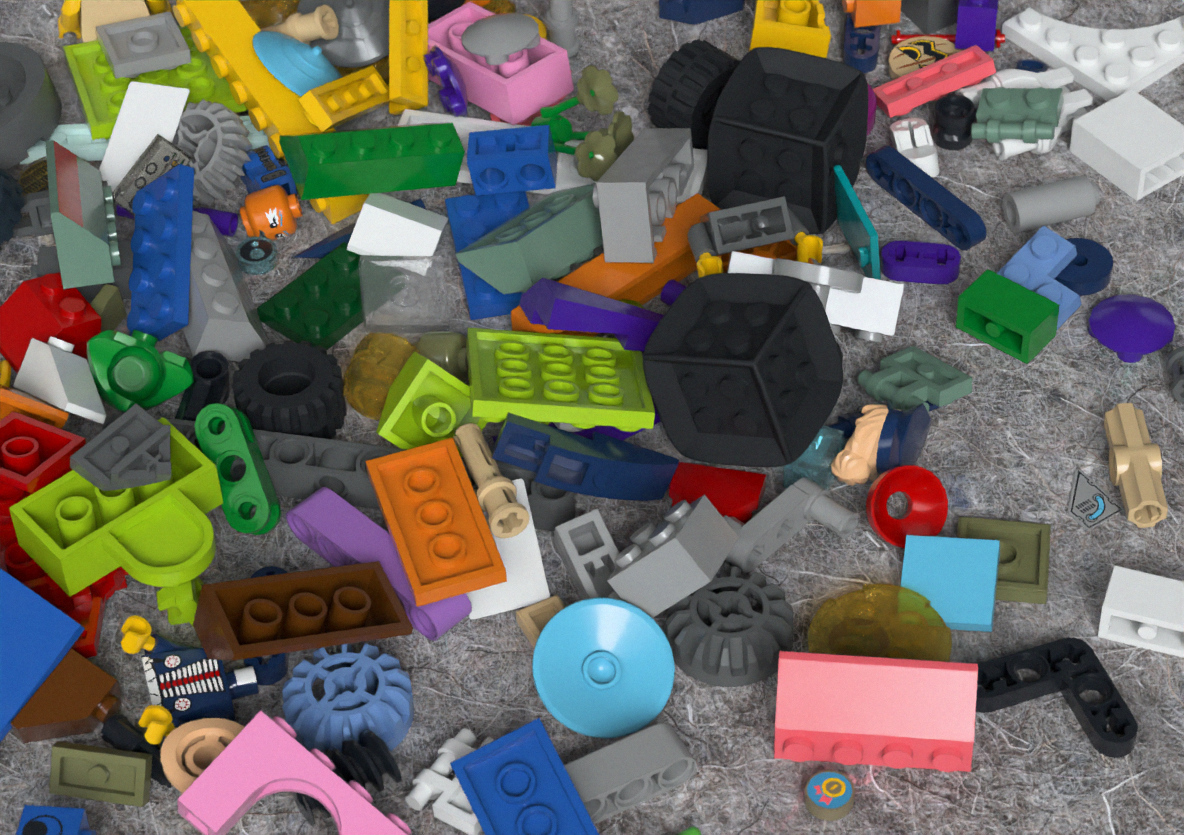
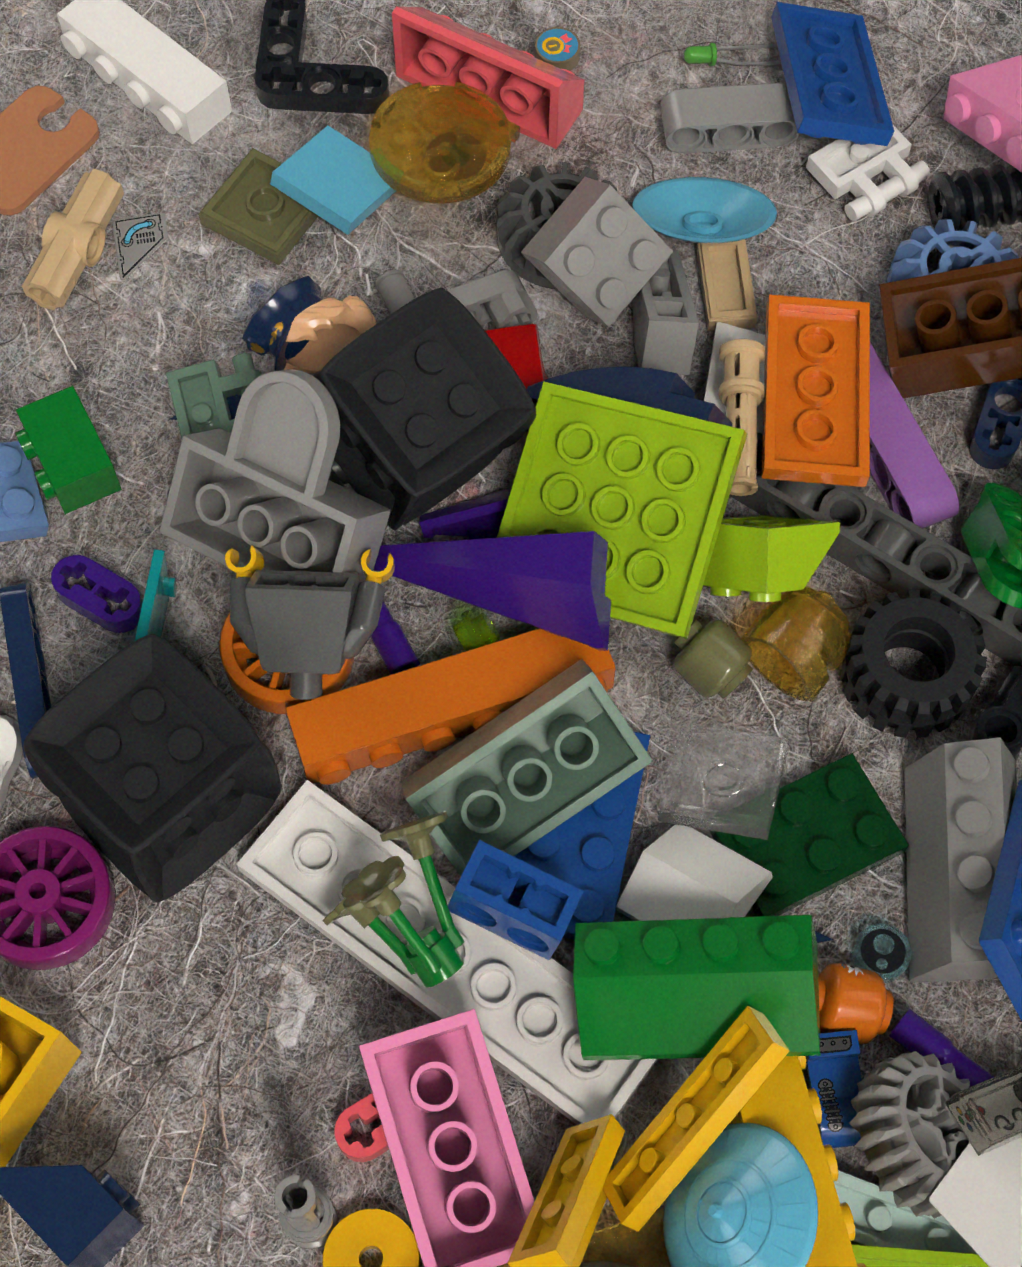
camera: 160 degrees left, 20 degrees up
dark purple dish [423,45,468,118] -> none
light grey dish [462,13,540,65] -> none
light grey wedge [593,128,694,263] -> none
black tyre [648,39,740,149] -> none
red piece [866,465,948,549] -> none

